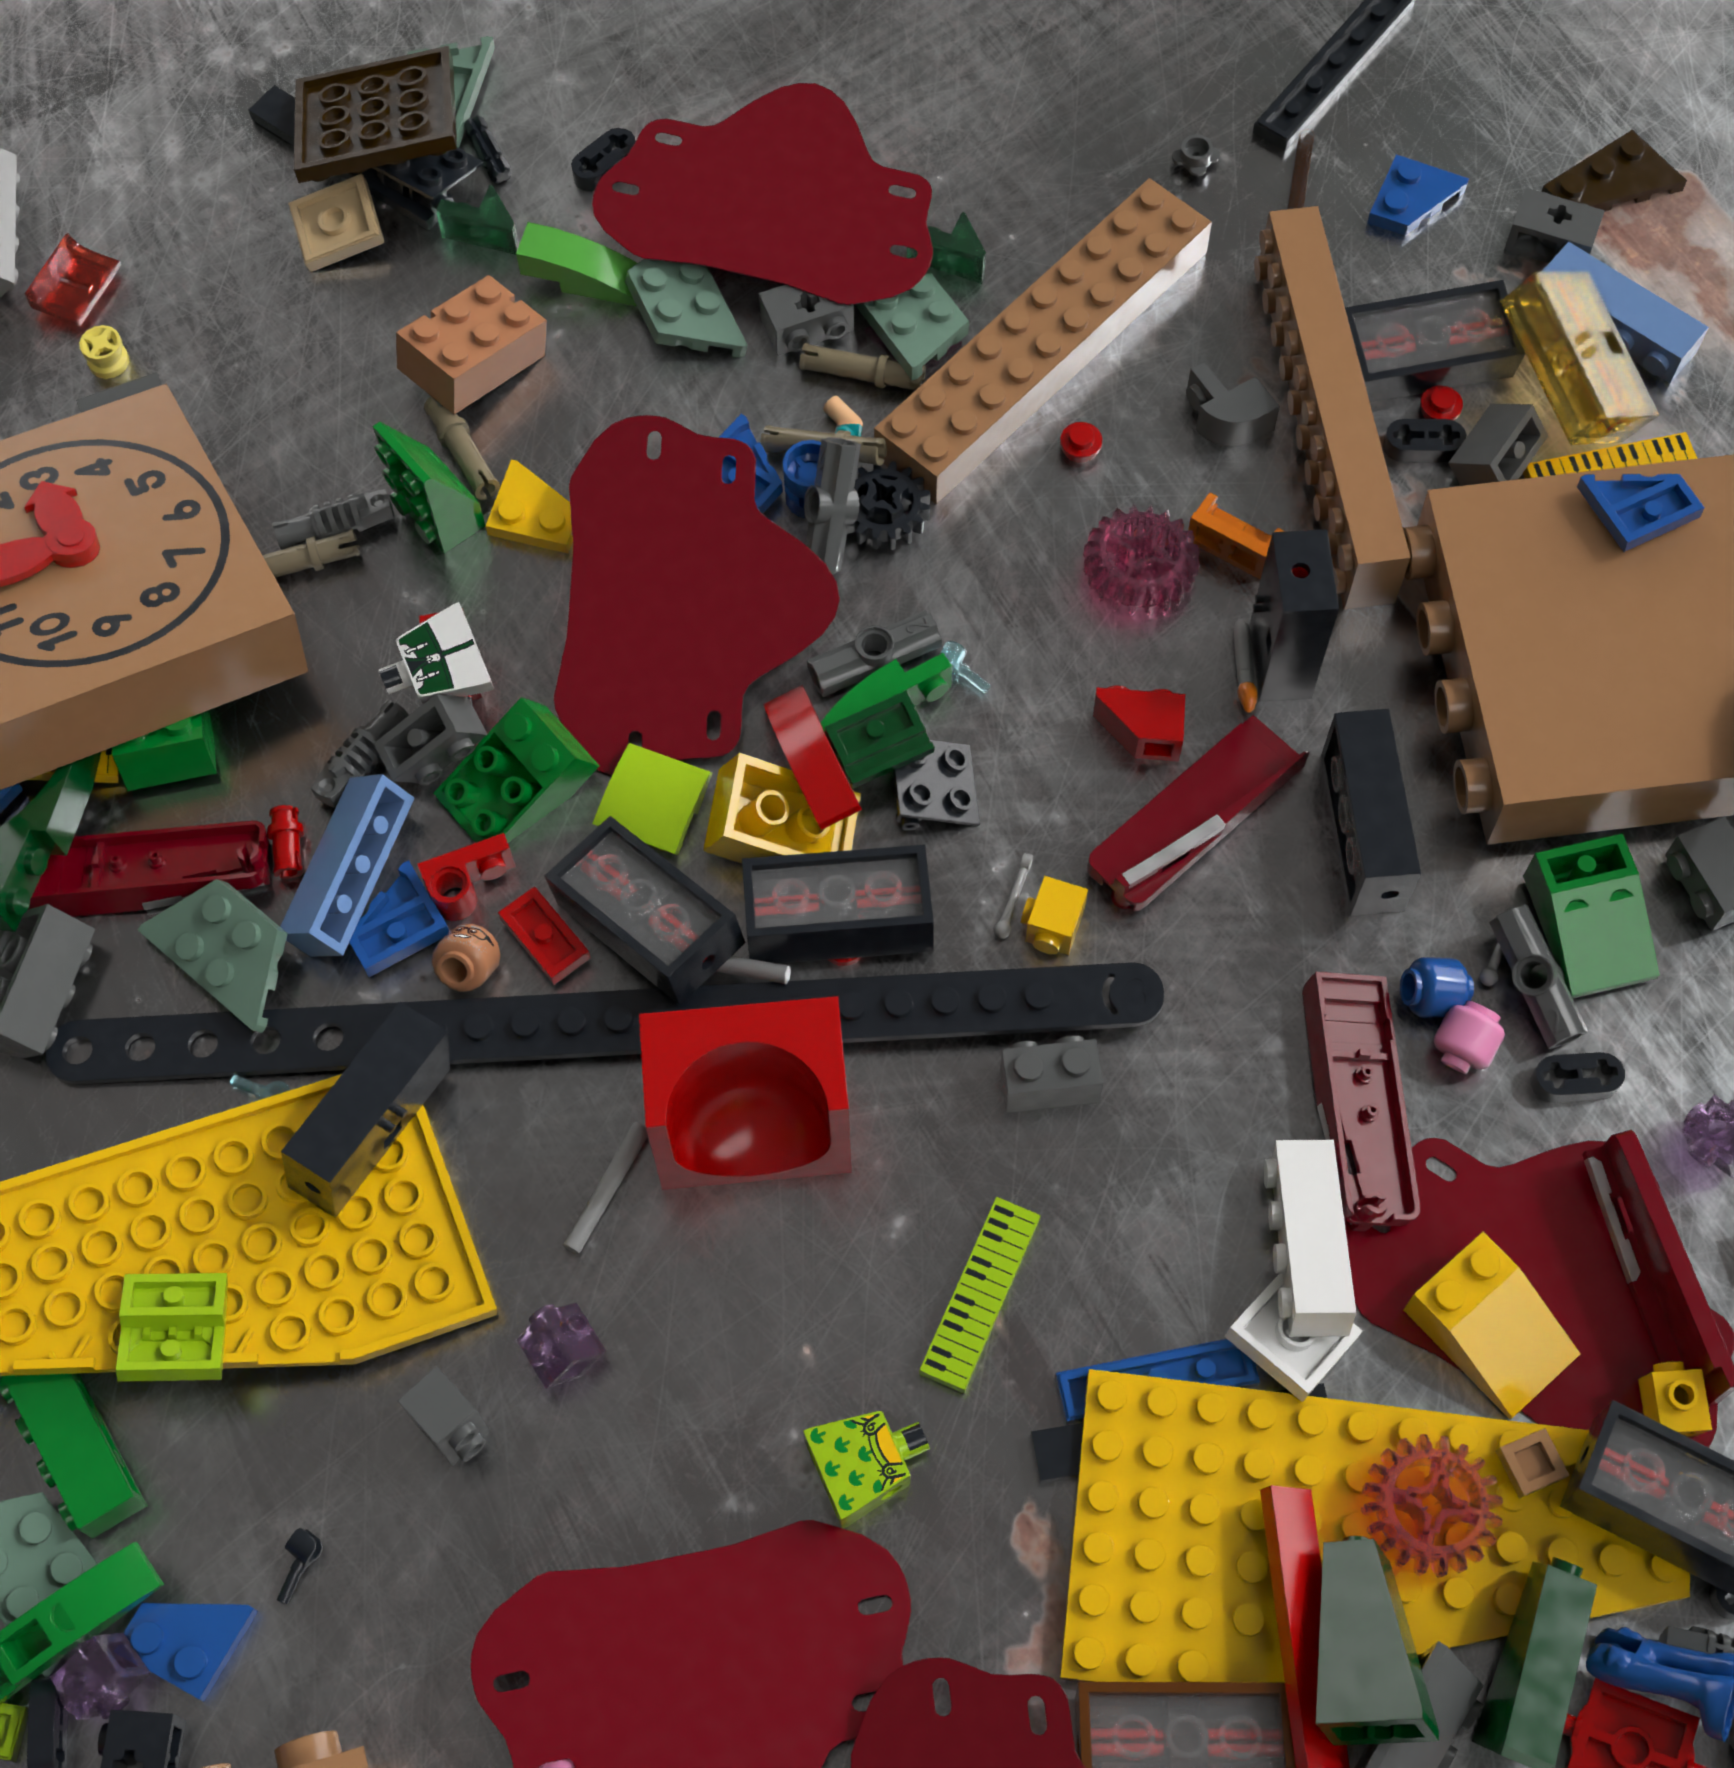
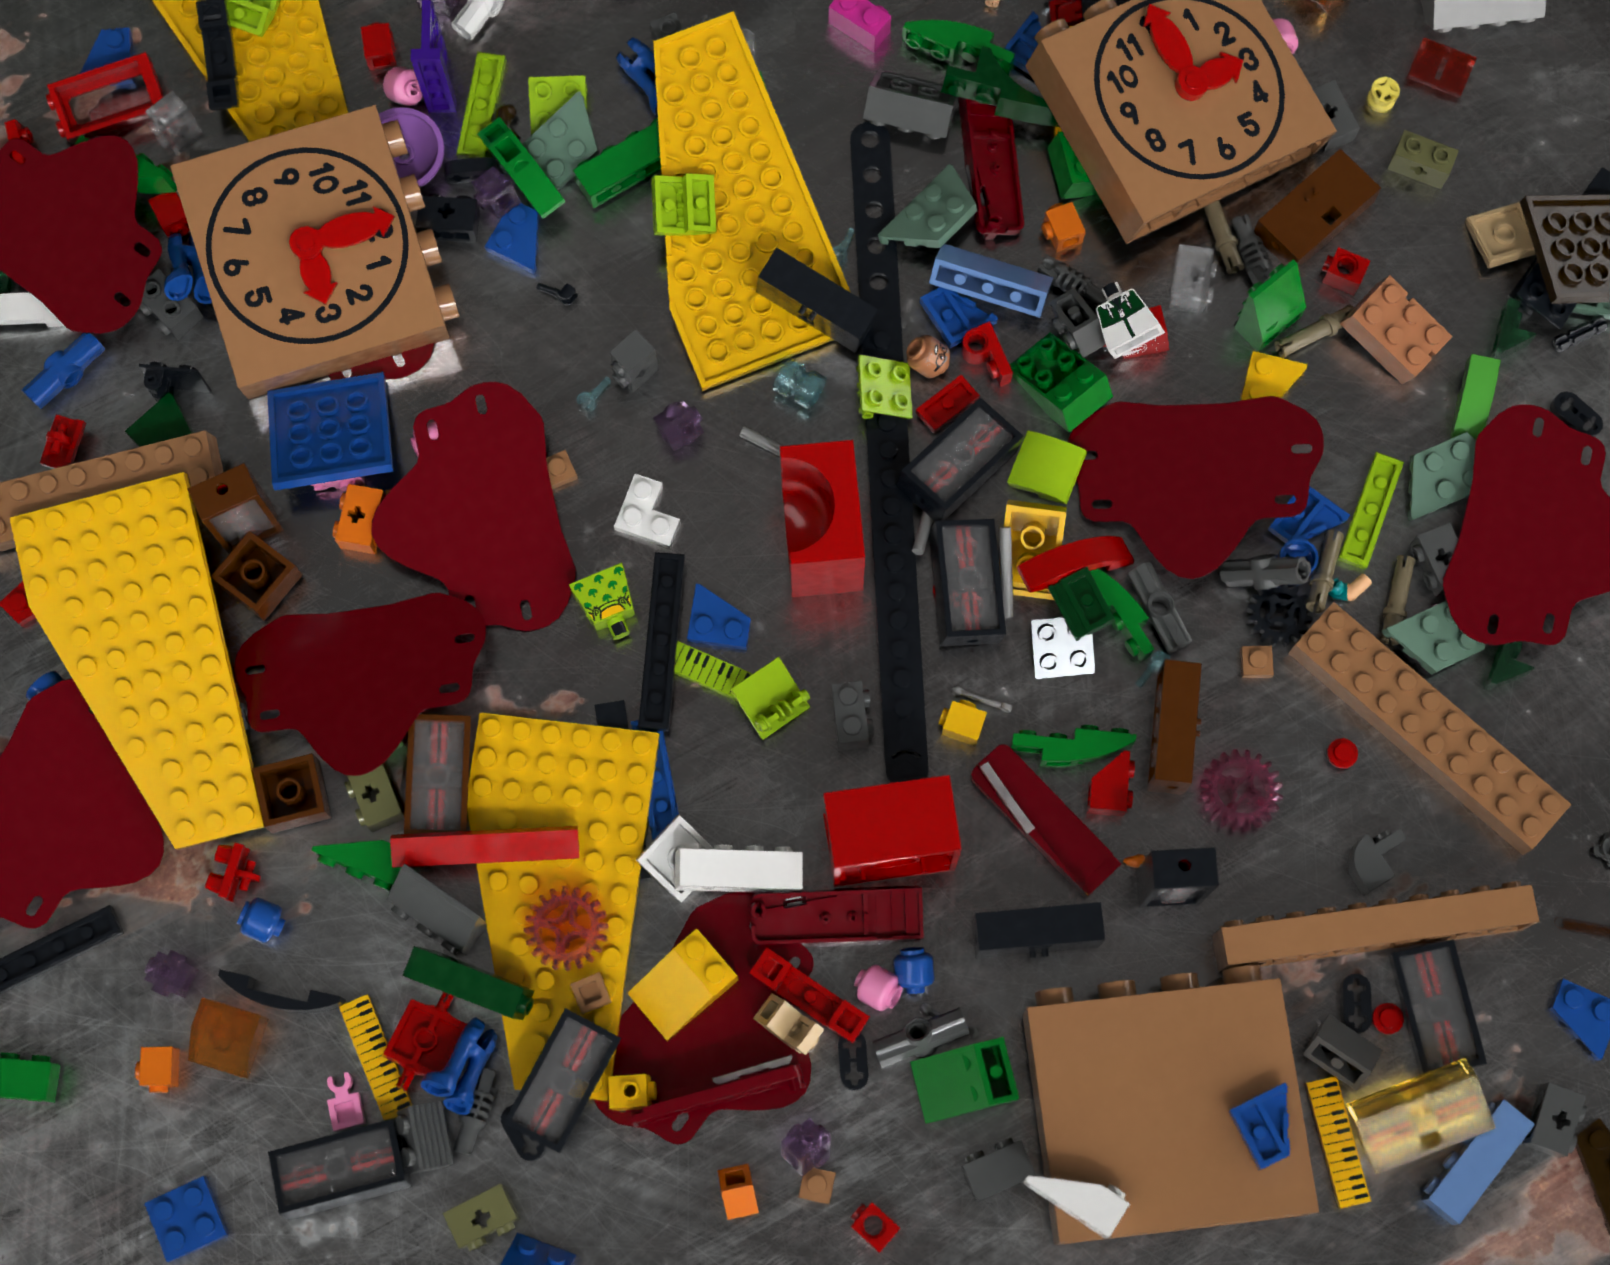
camera: 90 degrees right, 10 degrees up
red pin [267,805,304,879] -> none
orange hinge [1186,492,1285,580] -> none
slope [1316,1536,1439,1746] -> none
none -> medium nougat plate [546,450,578,490]
none -> clear light blue hand [577,377,611,411]
none -> white plate [614,474,680,549]
none -> black tile [638,552,685,731]
none -> blue wing [687,584,751,650]
none -> lime hinge [730,657,811,740]
none -> red slope [749,947,870,1044]
none -> tan brick [753,994,825,1055]
none -> clear light blue wheel [772,358,827,411]
none -> red piece [823,775,962,888]
none -> lime hinge [856,355,913,419]
none -> light grey bar [999,527,1014,617]
none -> green slope [1010,725,1137,767]
none -> orange brick [1041,202,1086,253]
none -> reddish brown brick [1147,659,1202,795]
none -> clear brick [1169,244,1218,313]
none -> medium nougat plate [1240,646,1274,678]
none -> reddish brown brick [1254,148,1381,268]
none -> red brick [1321,247,1371,296]
none -> lime tile [1337,452,1404,570]
none -> olive brick [1387,130,1459,189]

